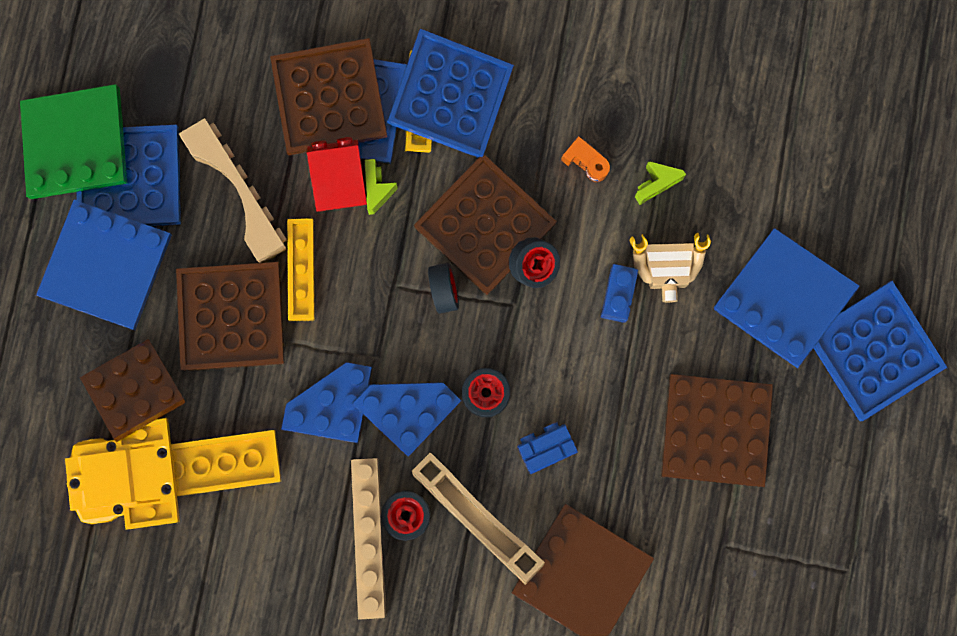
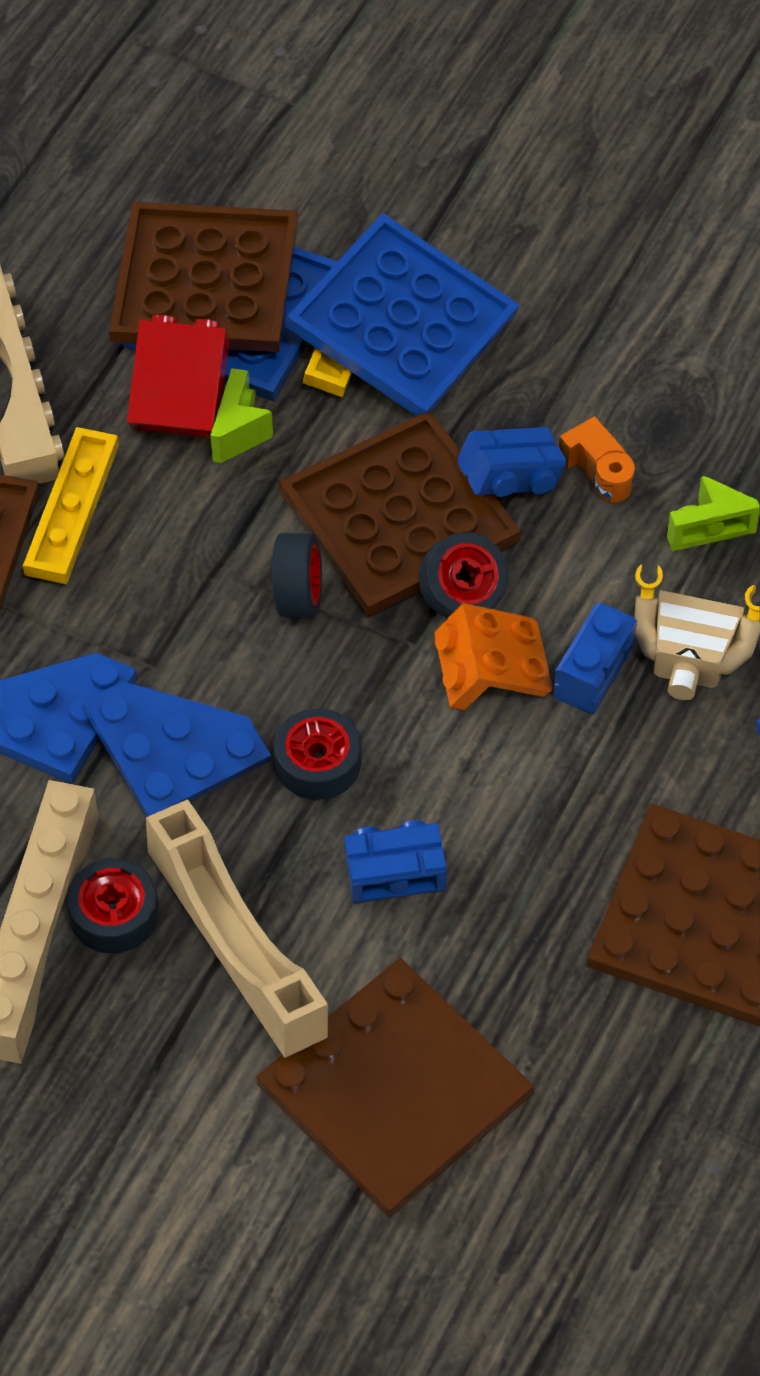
camera: 20 degrees right, 25 degrees down
none -> orange bracket [434,603,553,710]
none -> blue brick [458,427,566,497]

